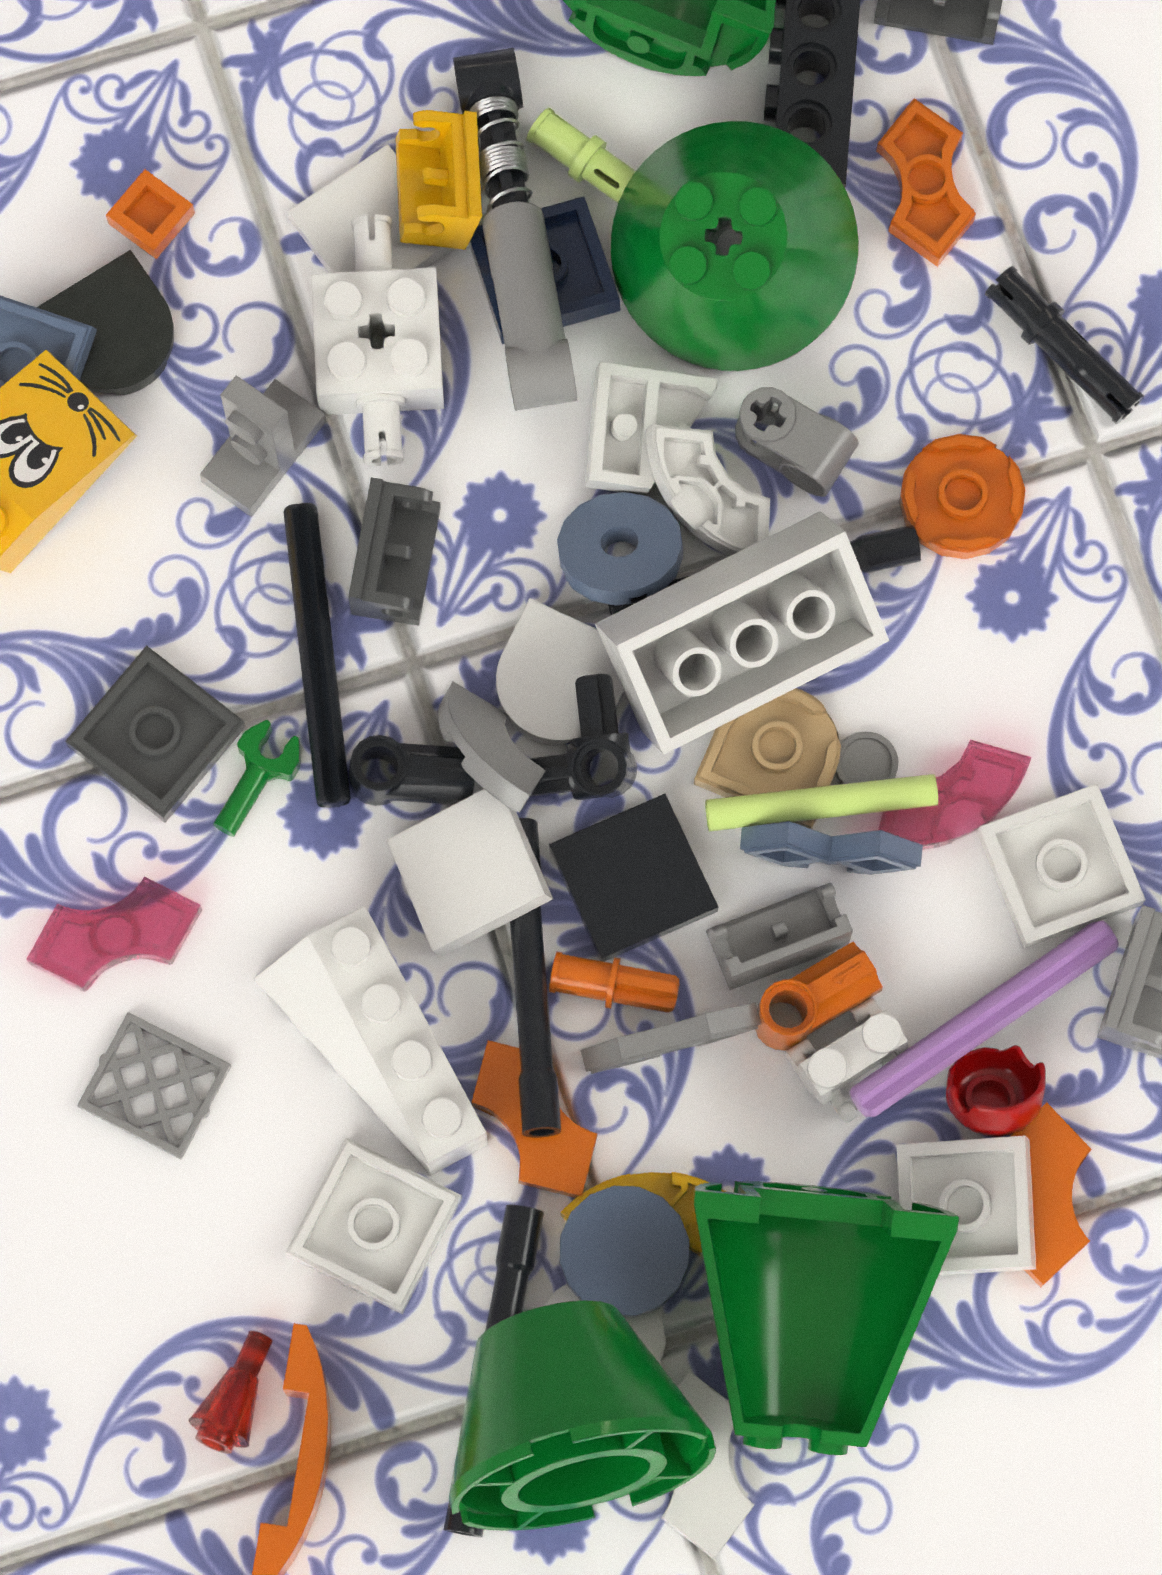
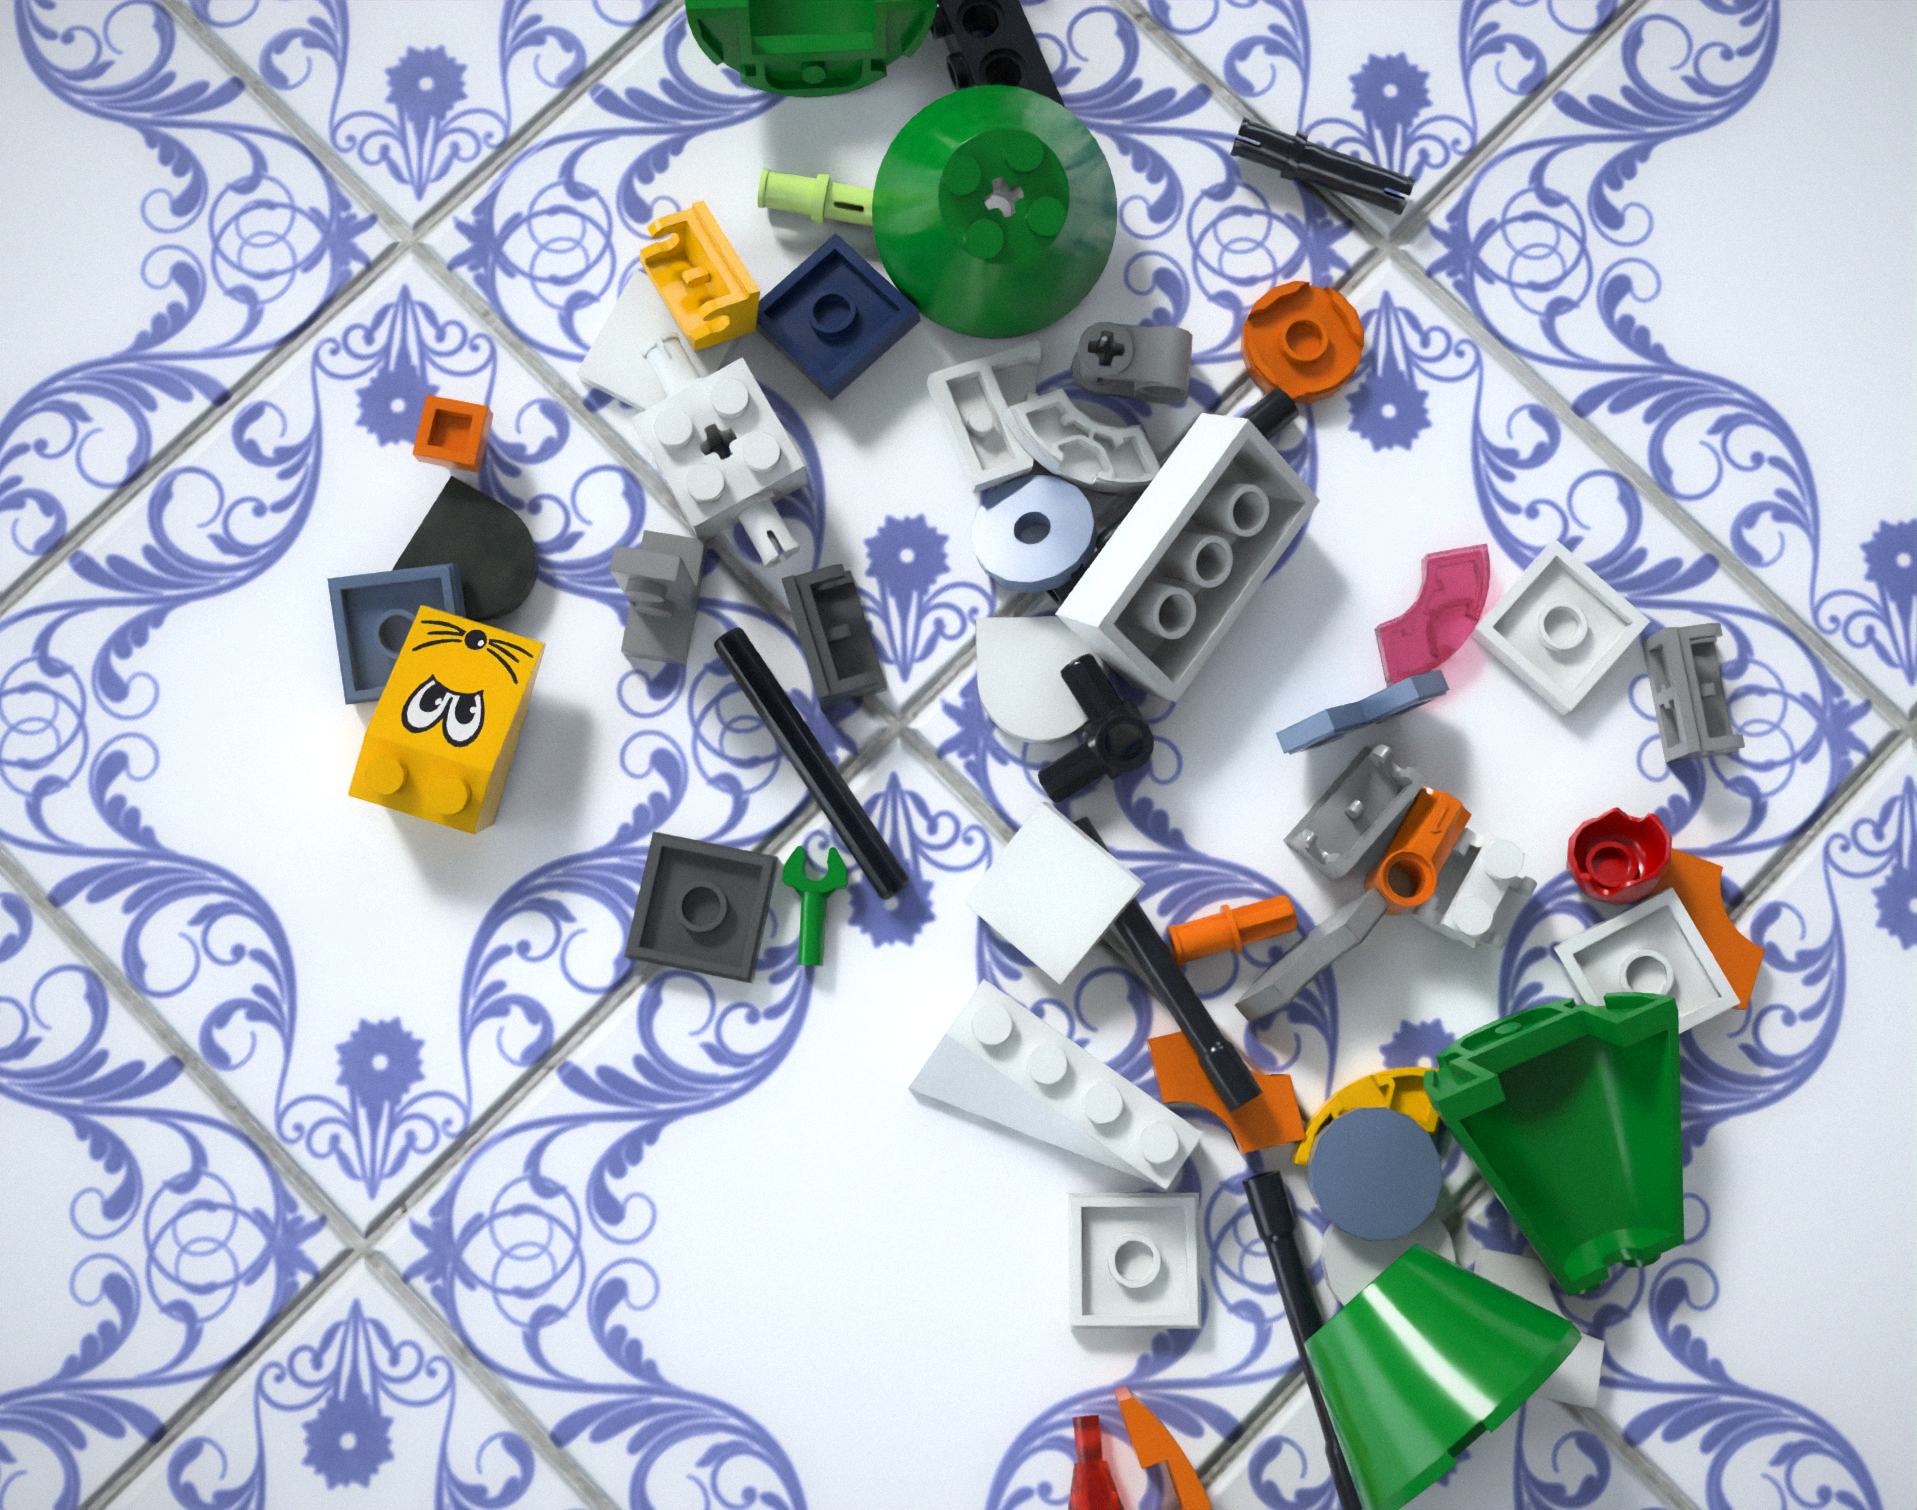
camera: 30 degrees left, 5 degrees up
clear pink tile [26,876,203,992] -> none
light grey window [77,1012,232,1160] -> none
black piece [349,735,474,806] -> none
light grey tile [438,681,546,813] -> none
light grey piece [453,48,577,411] -> none
black tile [549,793,719,962] -> none
tan tile [694,688,841,829] -> none
yellowish green piece [705,774,938,832] -> none
light grey piece [836,731,899,784] -> none
lavender axle [850,921,1119,1117] -> none
orange tile [876,98,976,267] -> none

